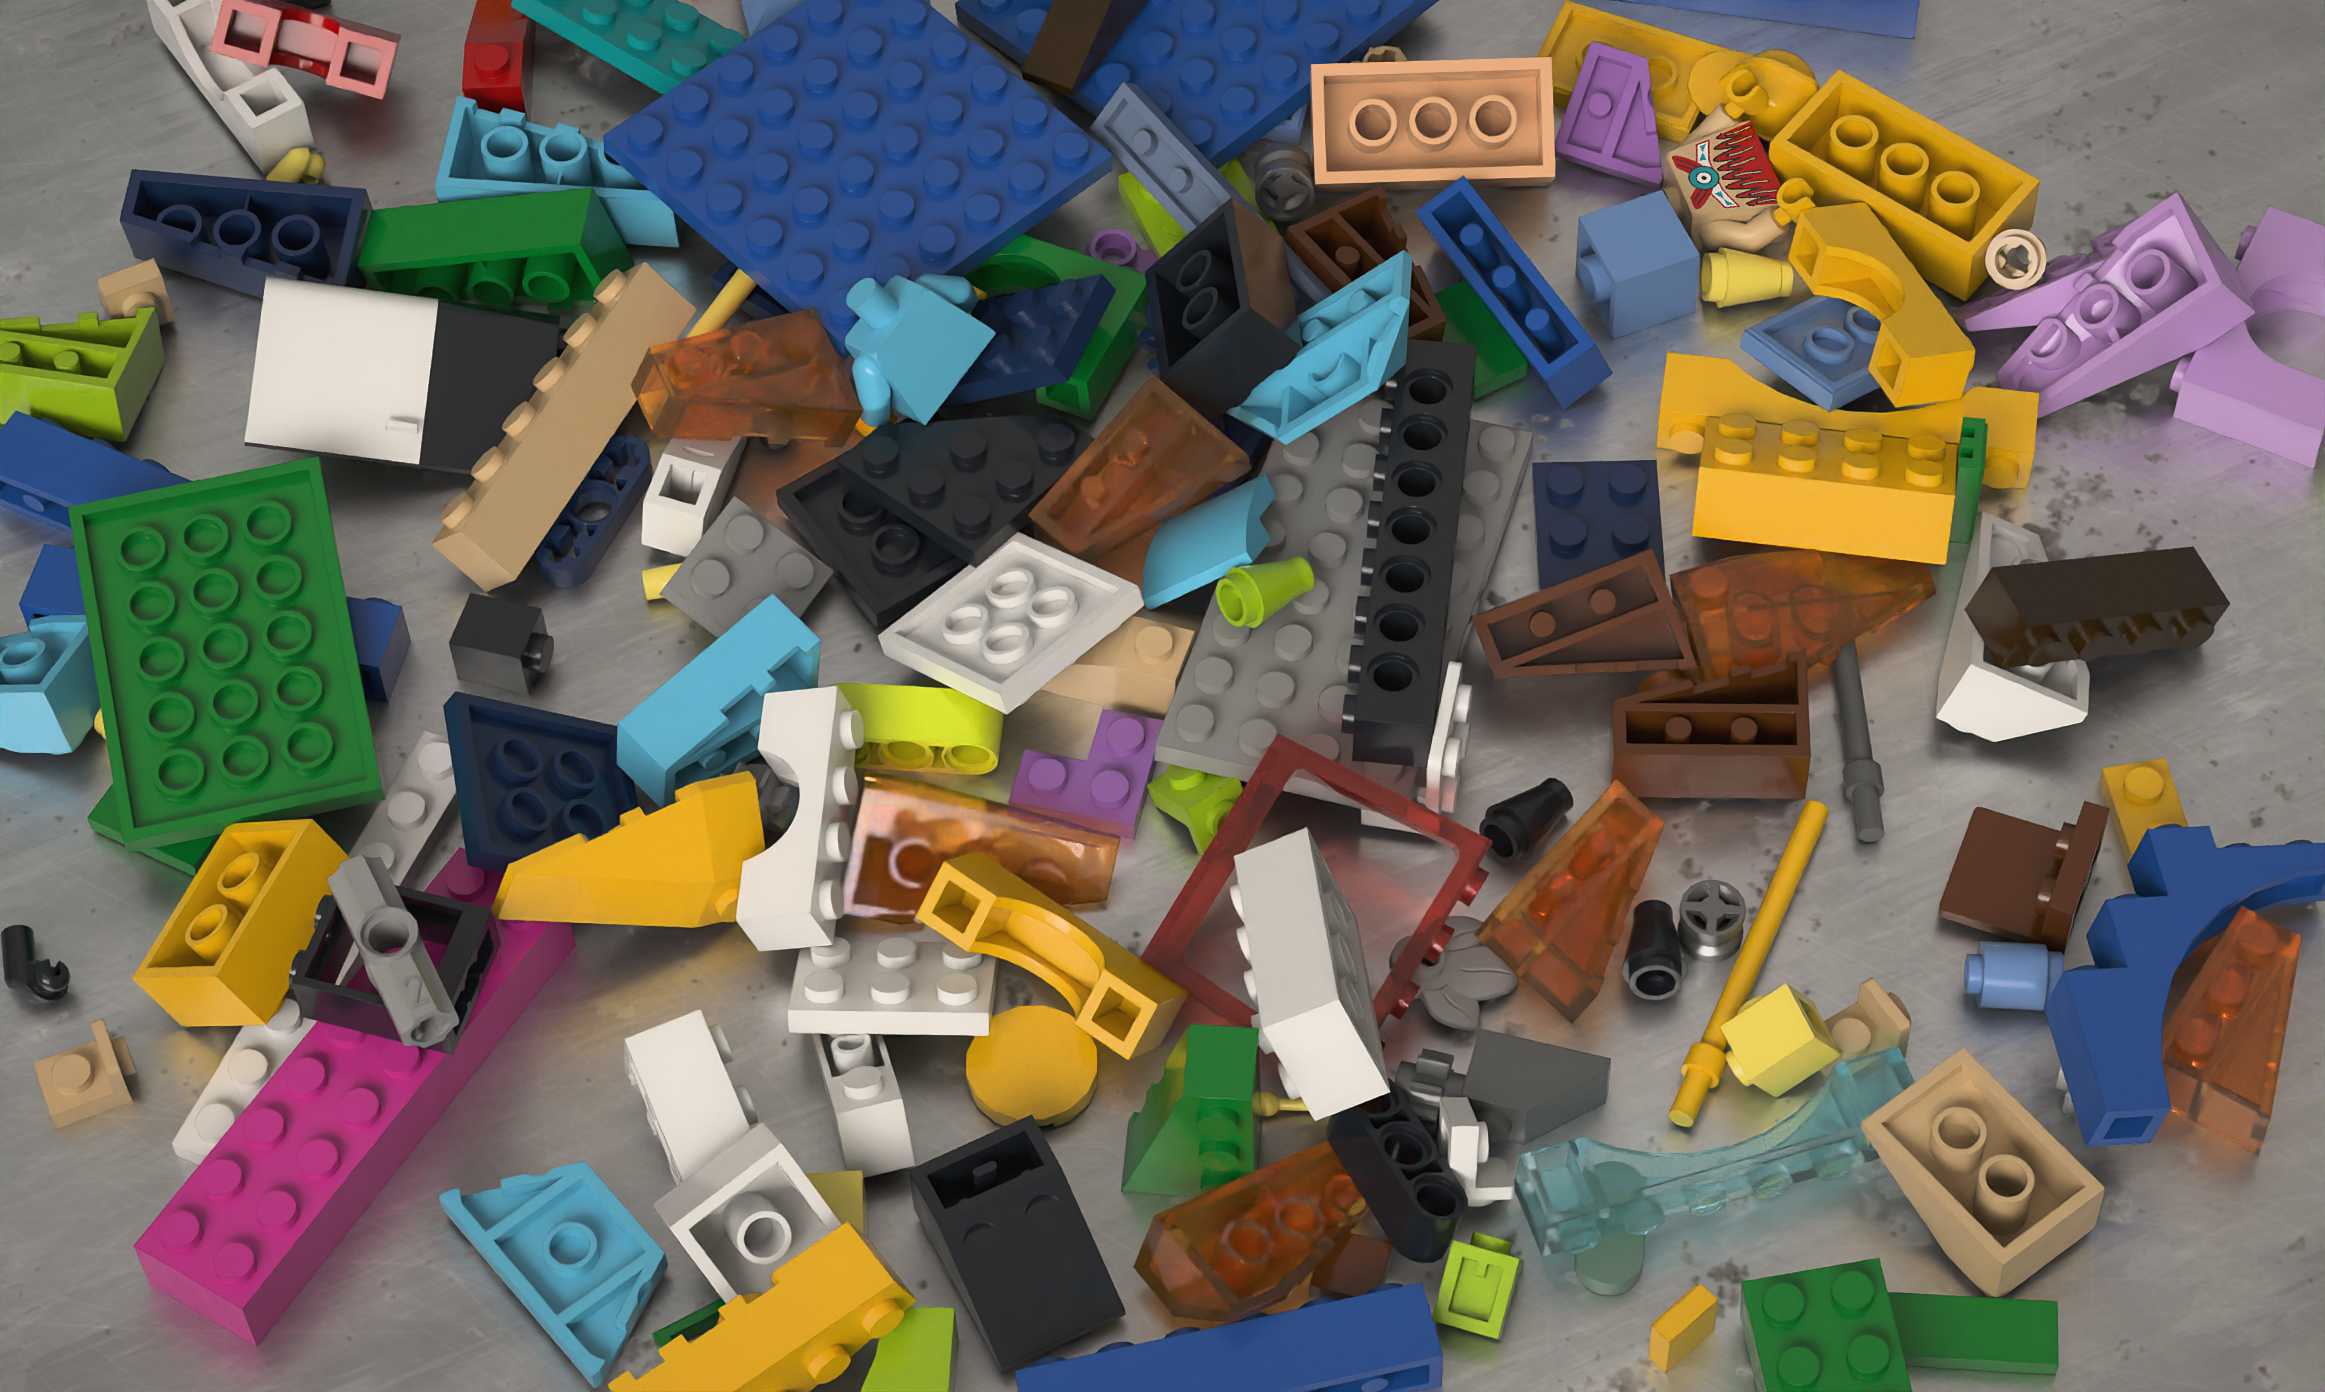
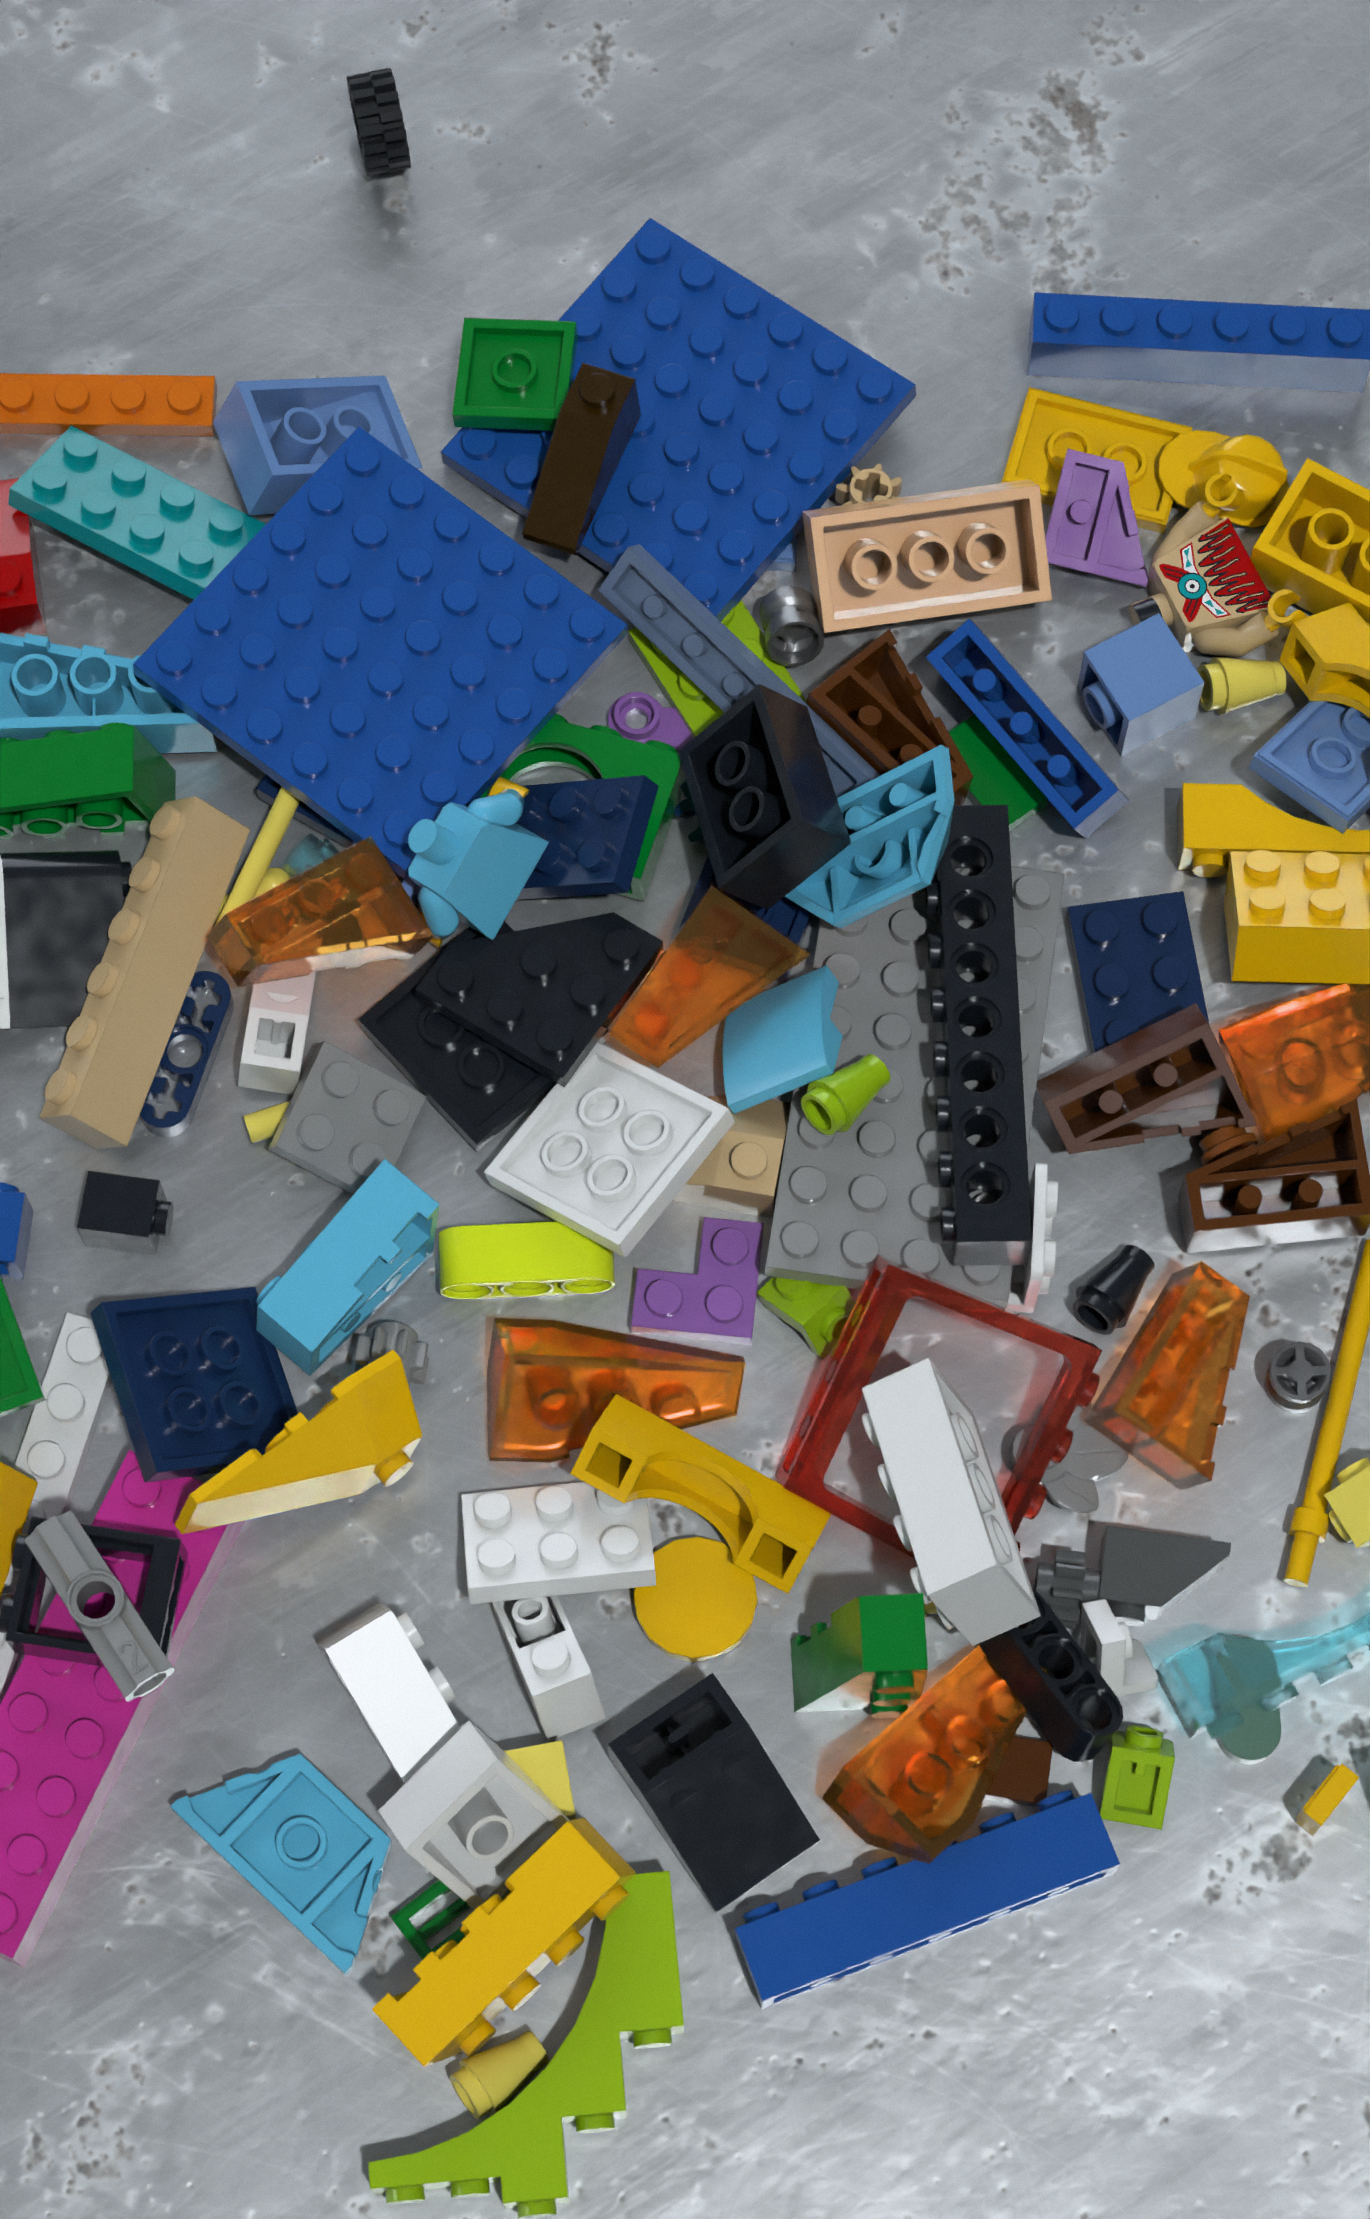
camera: 10 degrees left, 15 degrees up
white arch [736,686,864,951] -> none
black cone [1622,900,1688,1000] -> none

